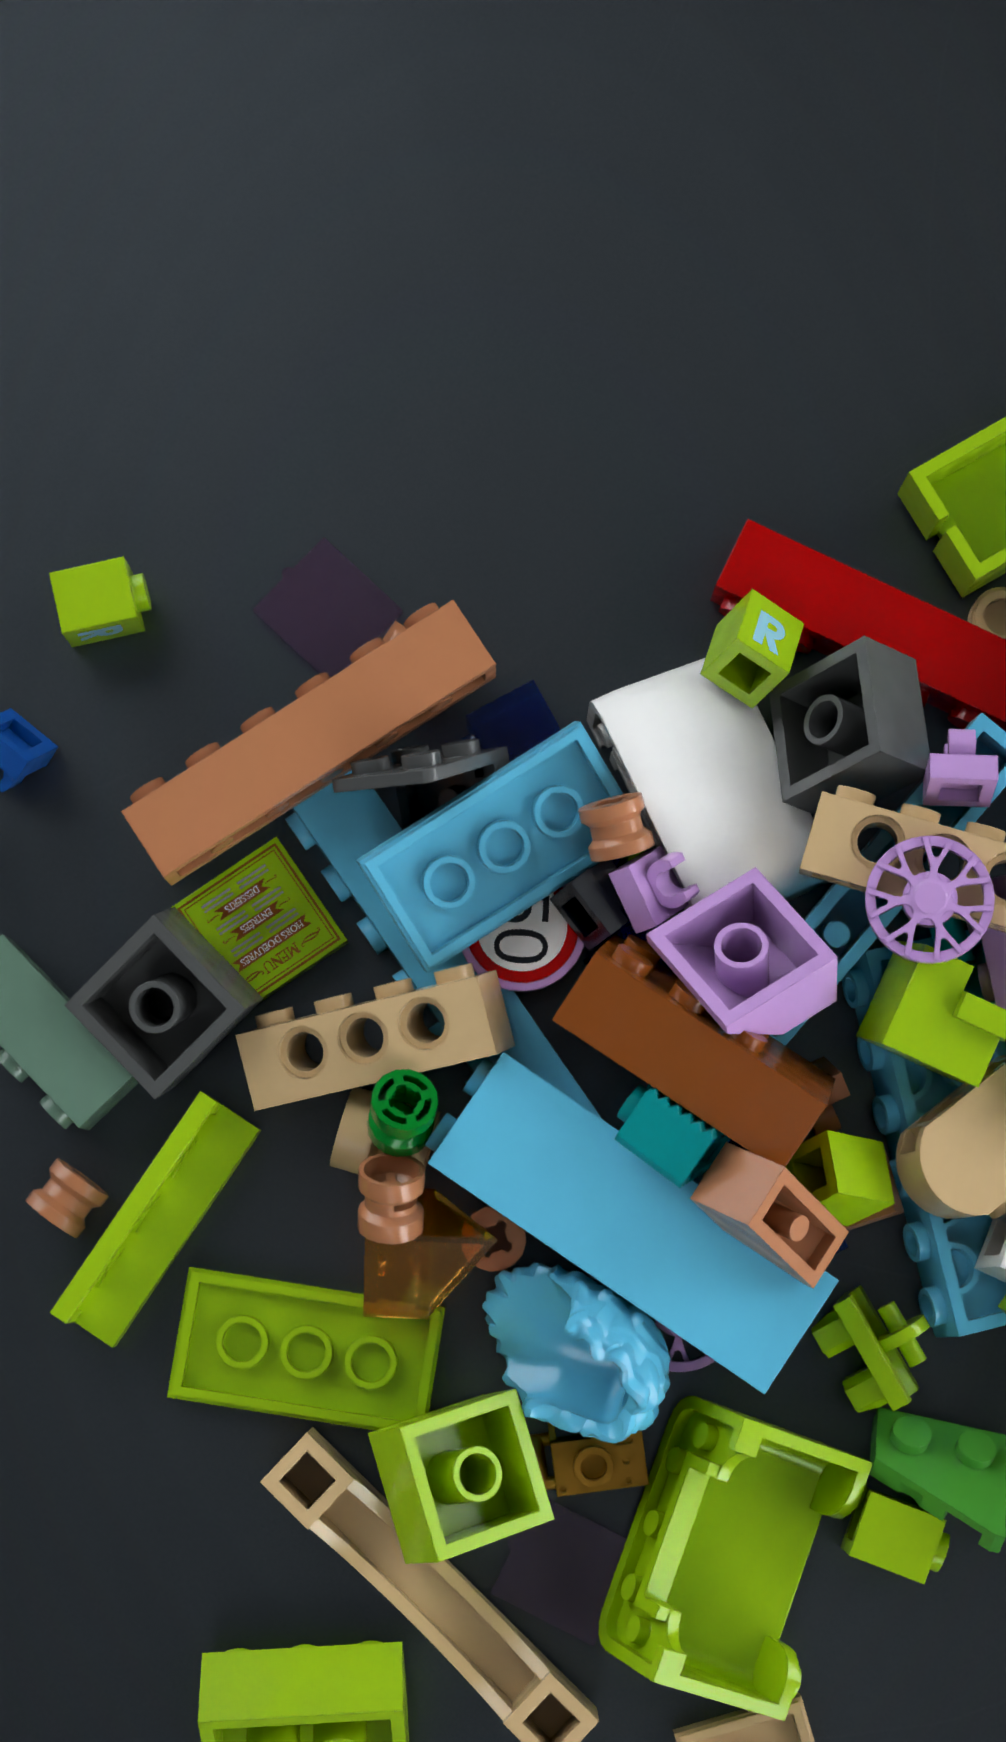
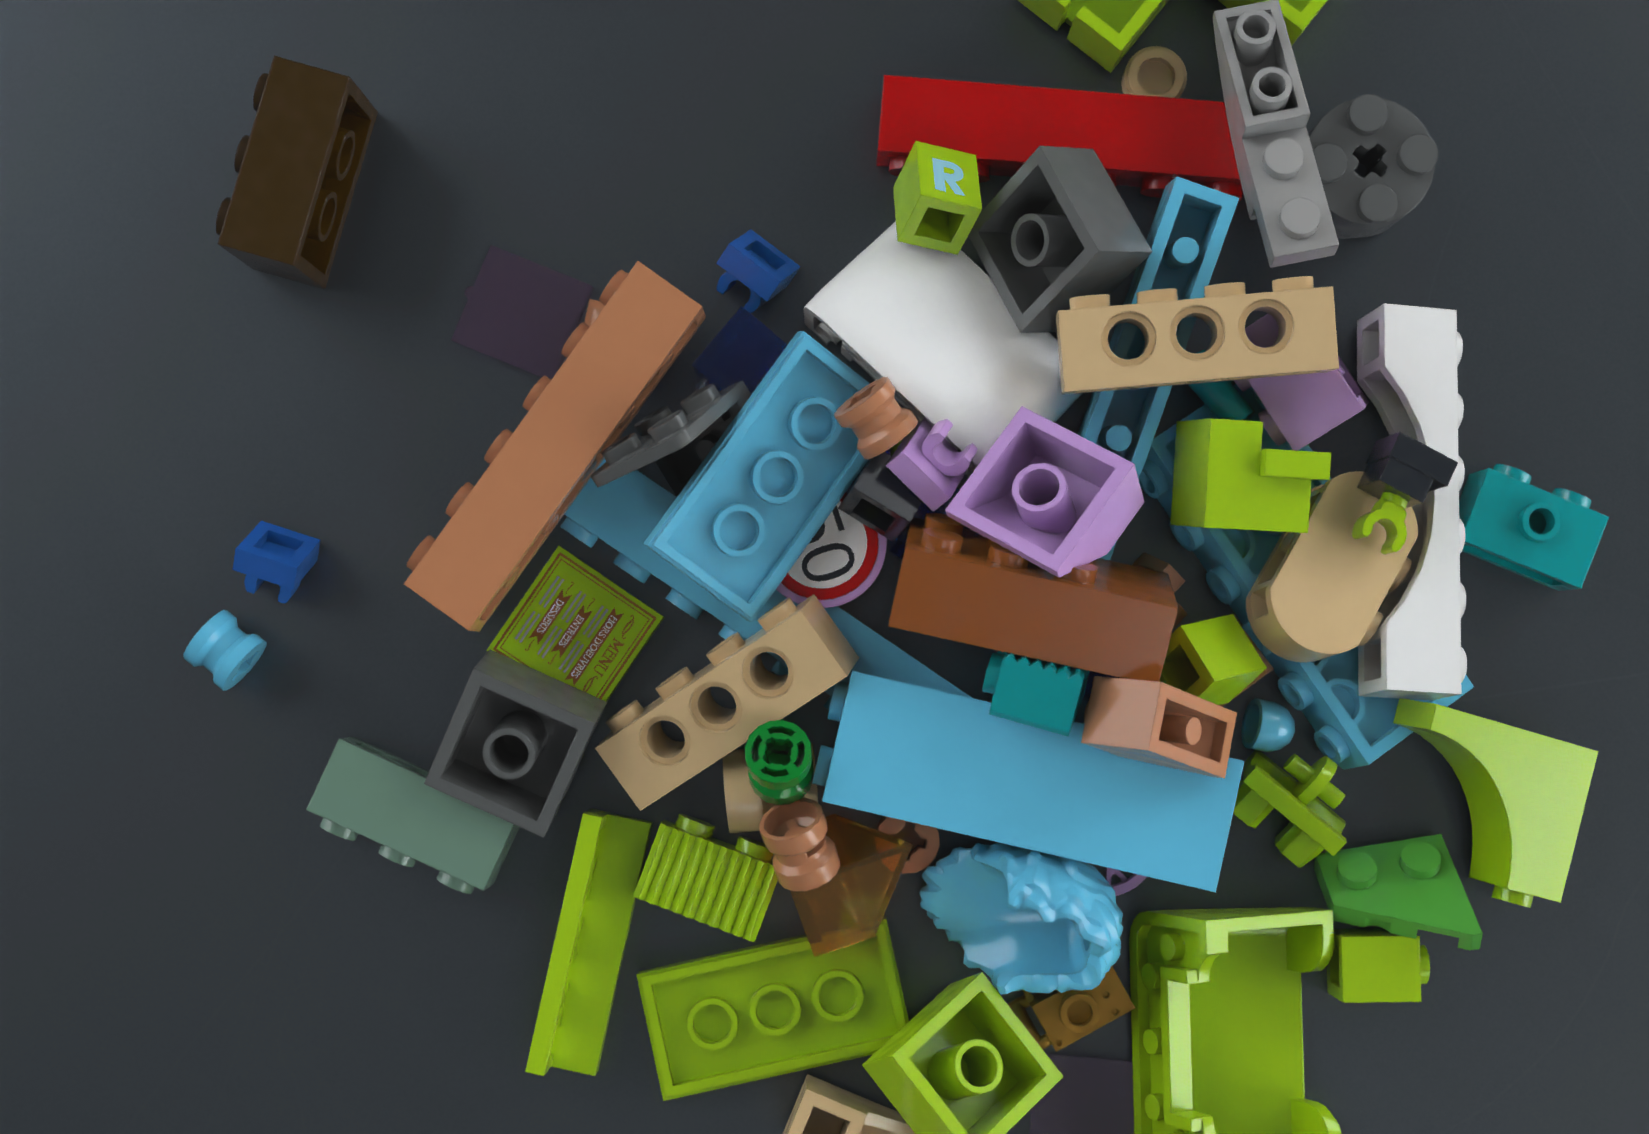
camera: 20 degrees left, 5 degrees up
nougat wheel [25,1158,109,1238] -> none
lime brick [49,556,152,648] -> none
lavender wheel [865,836,995,964] -> none
lavender tile [923,729,998,807] -> none
none -> dark brown brick [216,56,378,290]
none -> lime brick [633,813,778,942]
none -> blue tile [716,229,801,314]
none -> medium azure hinge [1241,698,1295,752]

